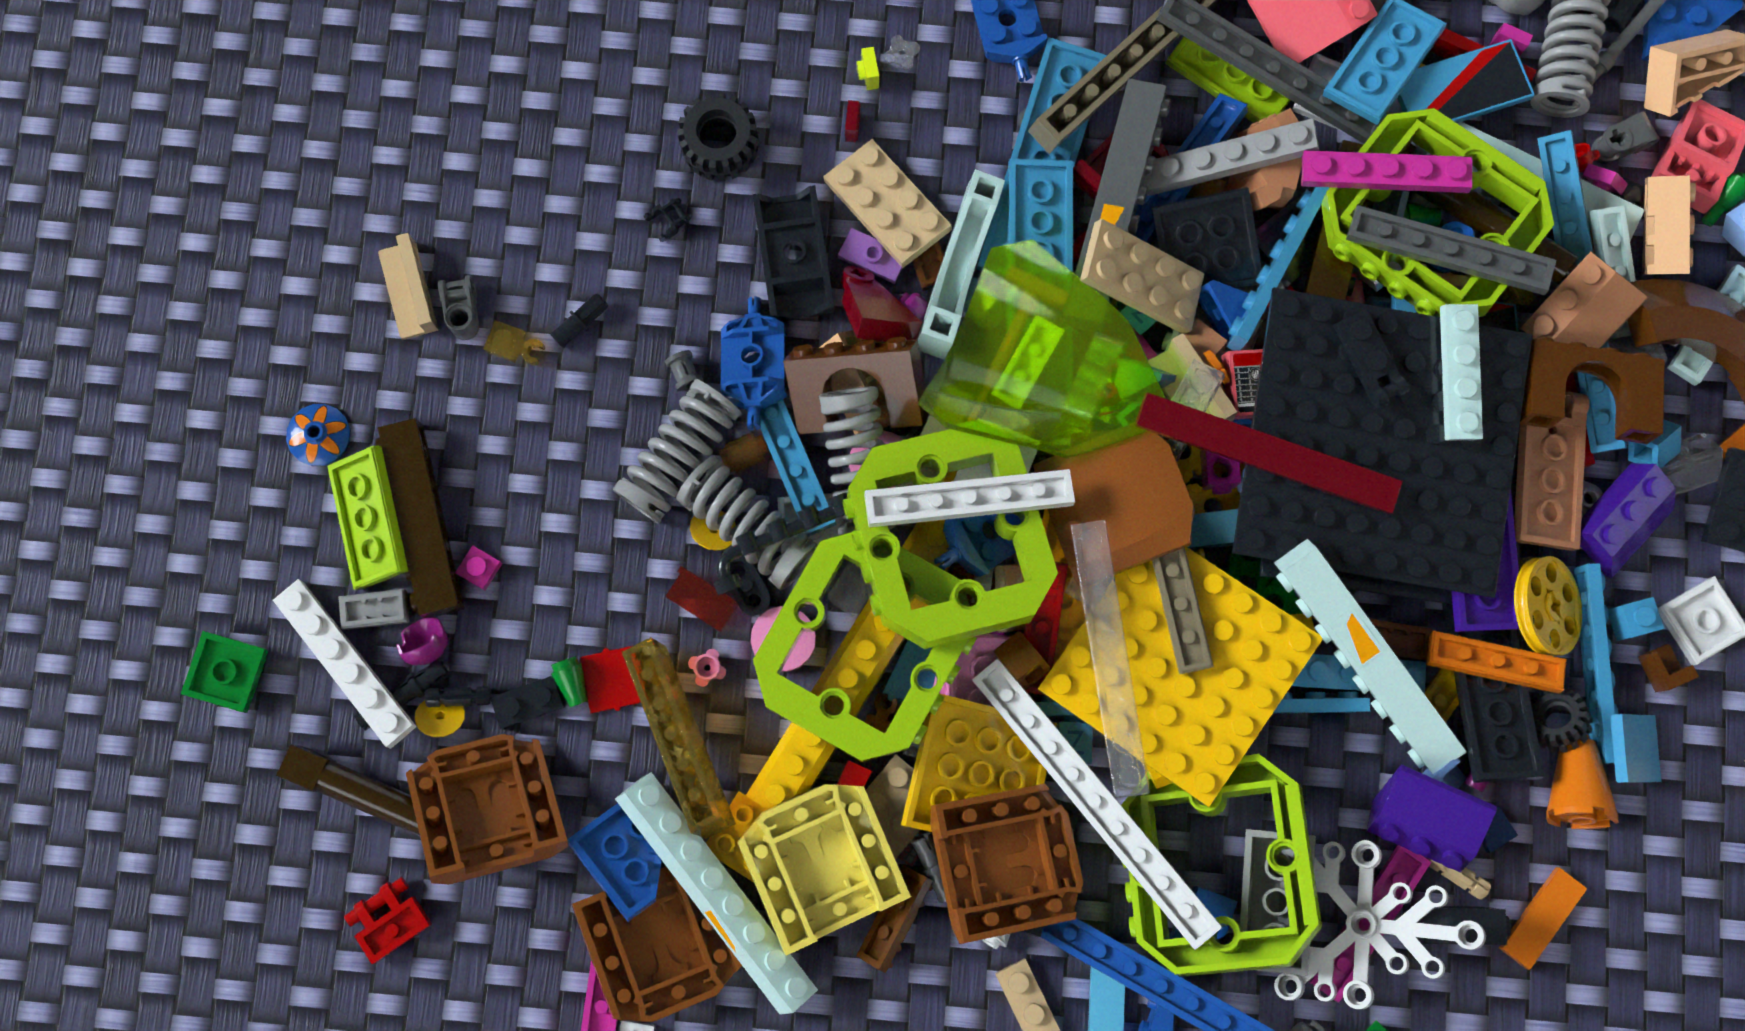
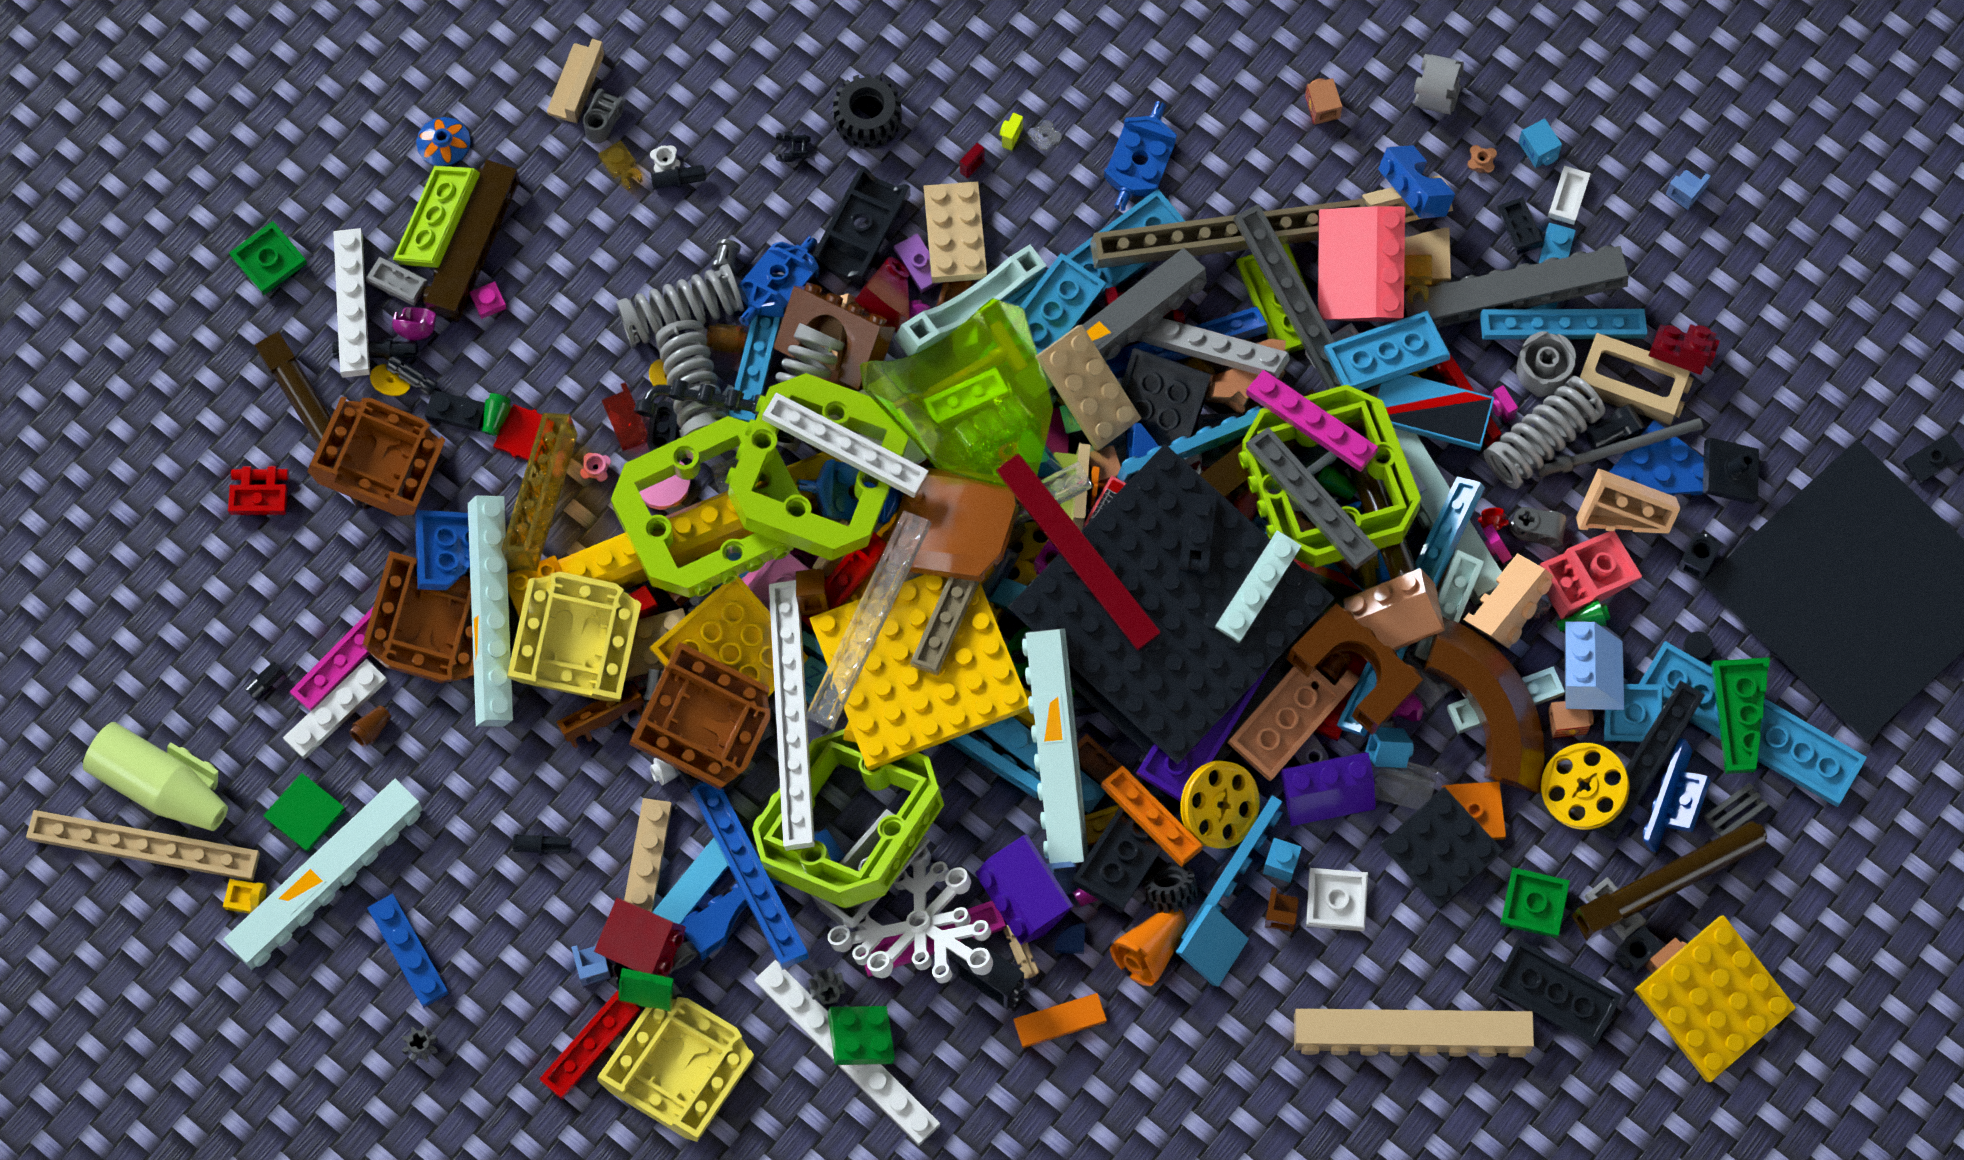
camera: 35 degrees right, 10 degrees down
none -> white plate [650,145,680,172]

